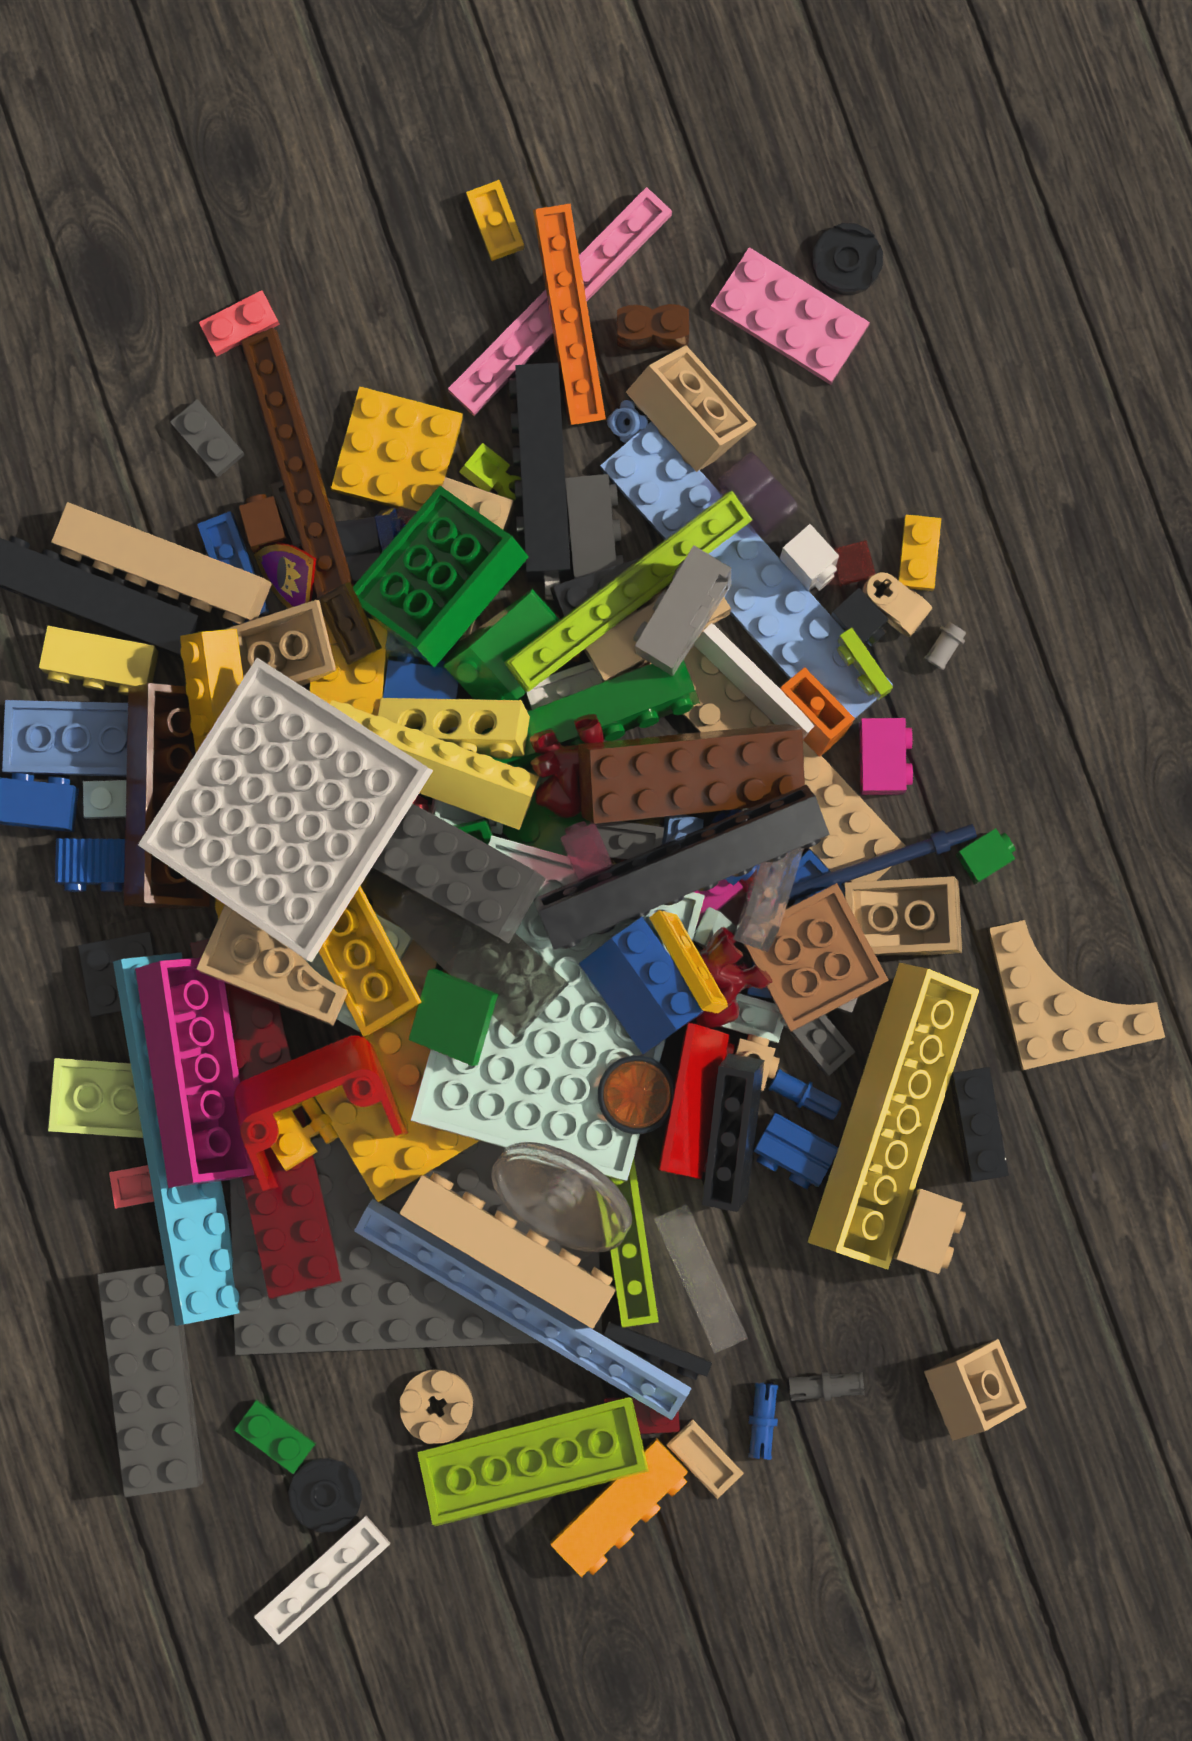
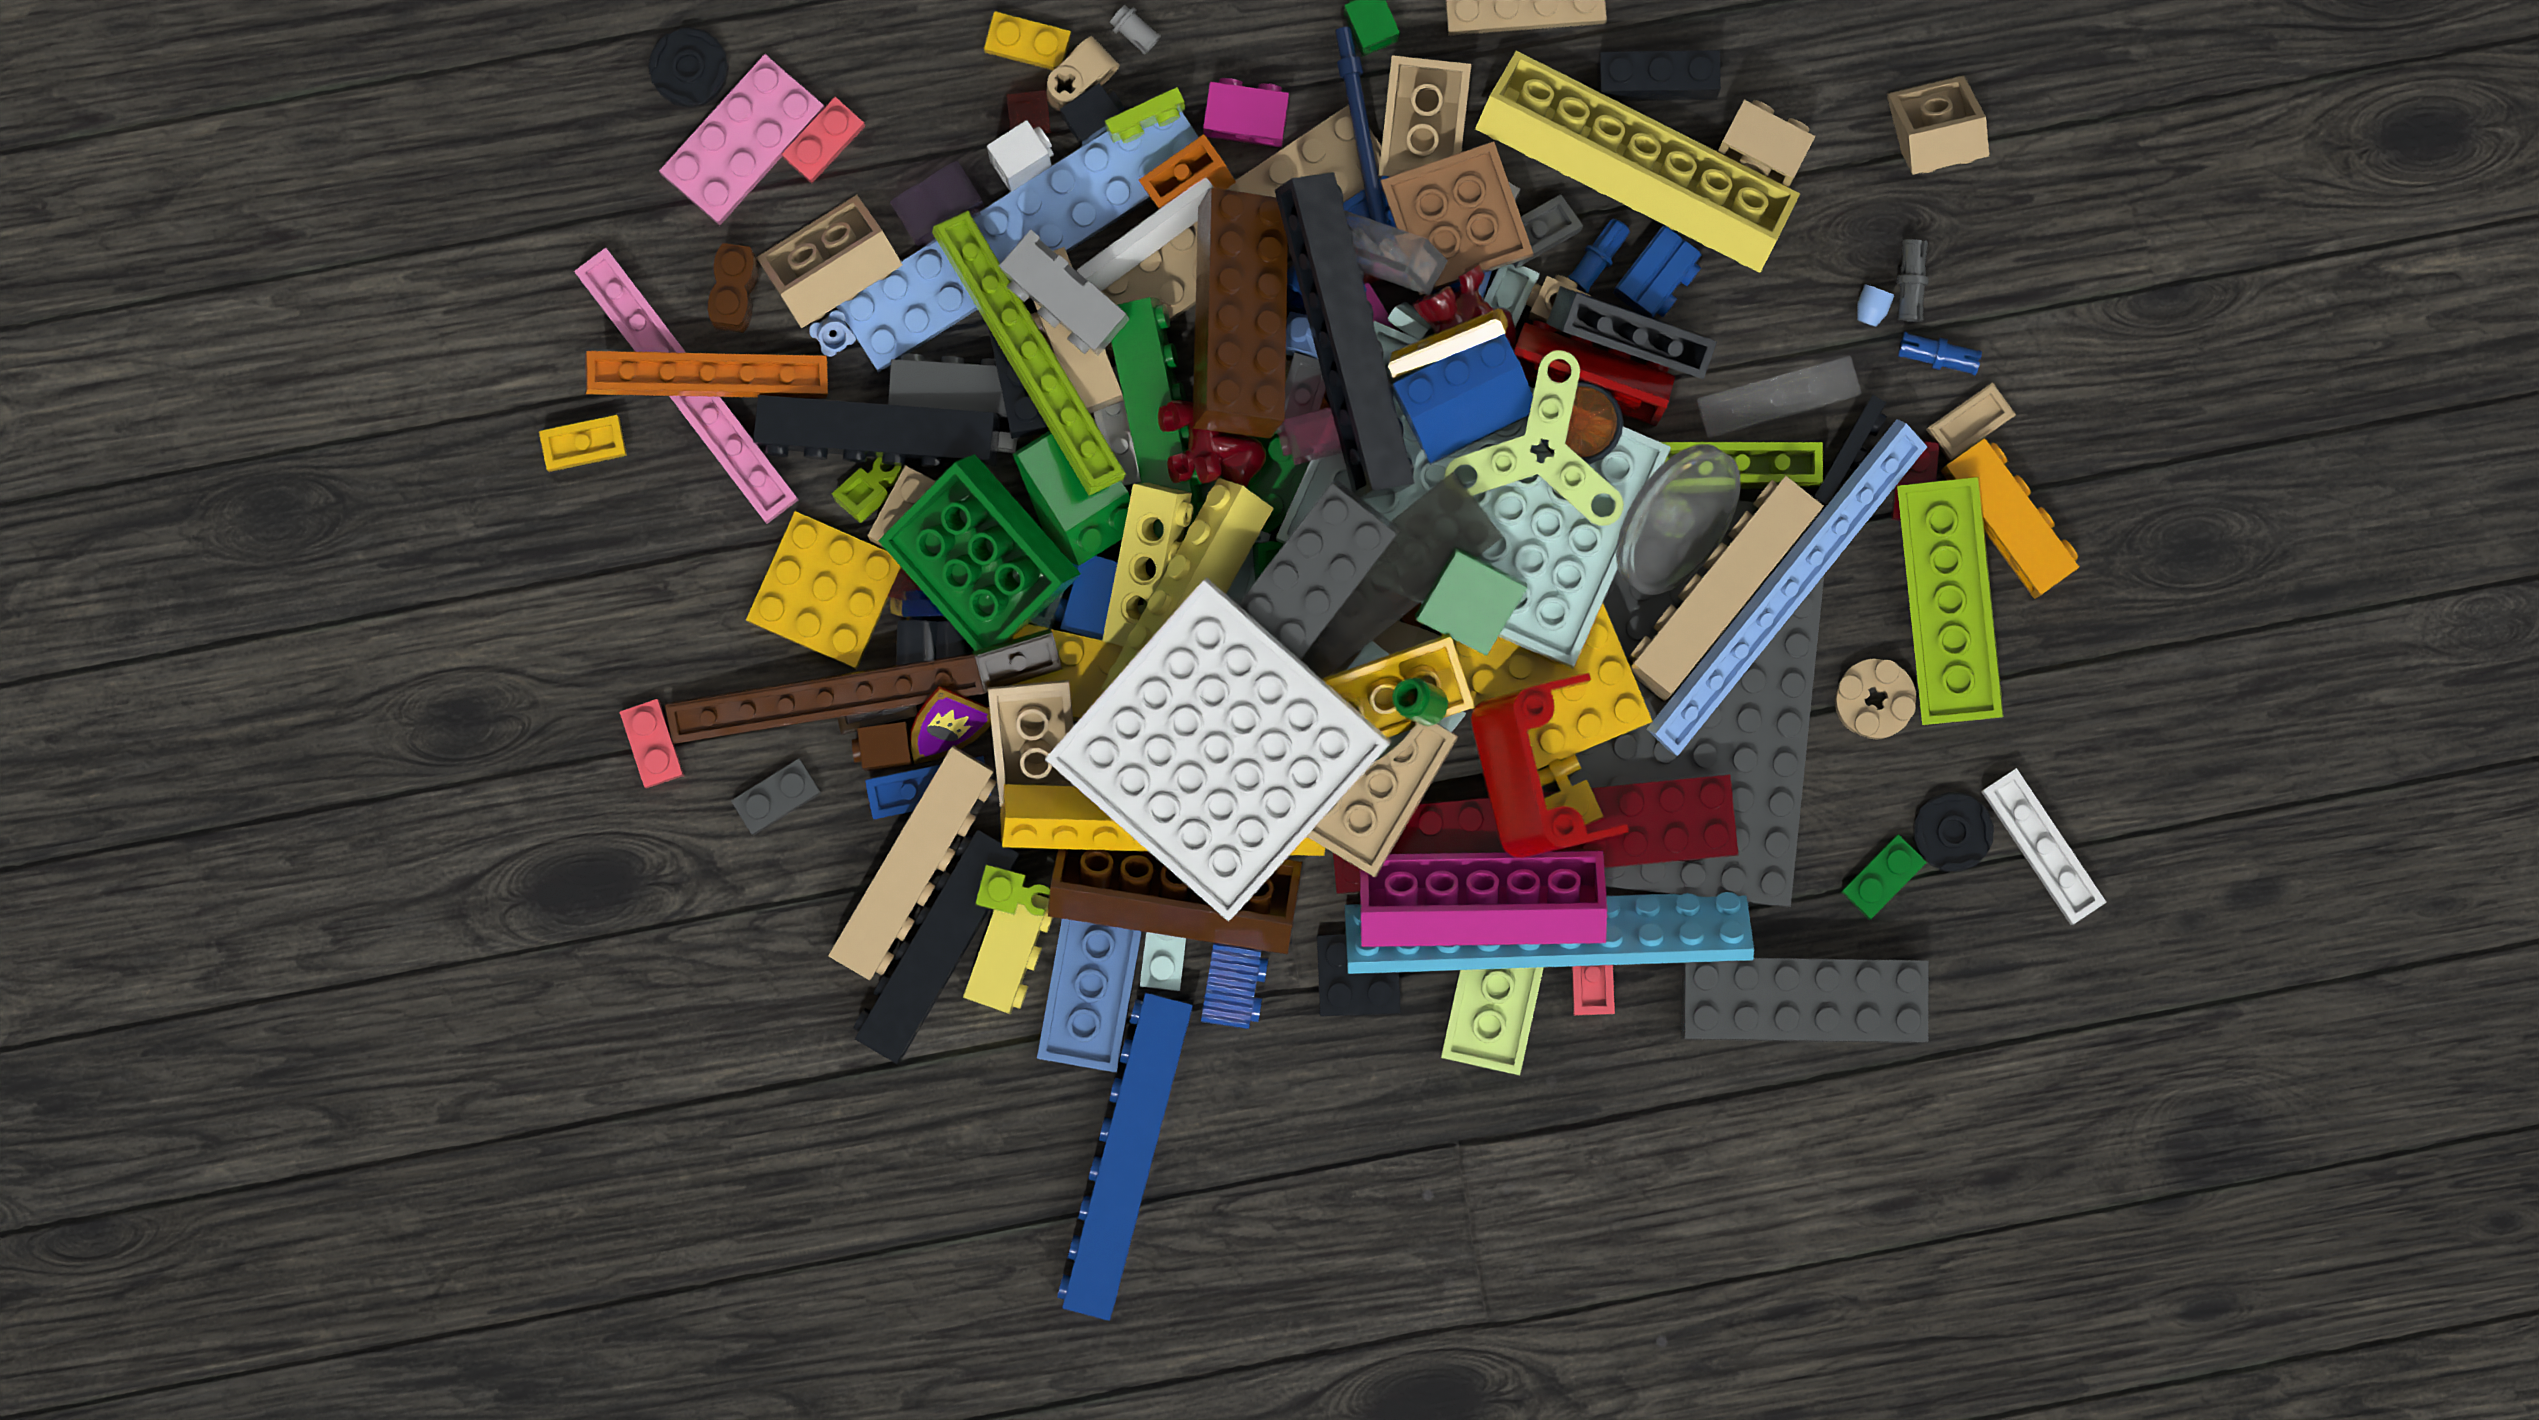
camera: 85 degrees left, 0 degrees up
none -> coral plate [781,97,865,183]
none -> lime plate [975,865,1050,916]
none -> green brick [1393,678,1448,726]
none -> yellowish green piece [1445,351,1624,526]
none -> light blue hose [1857,284,1895,327]

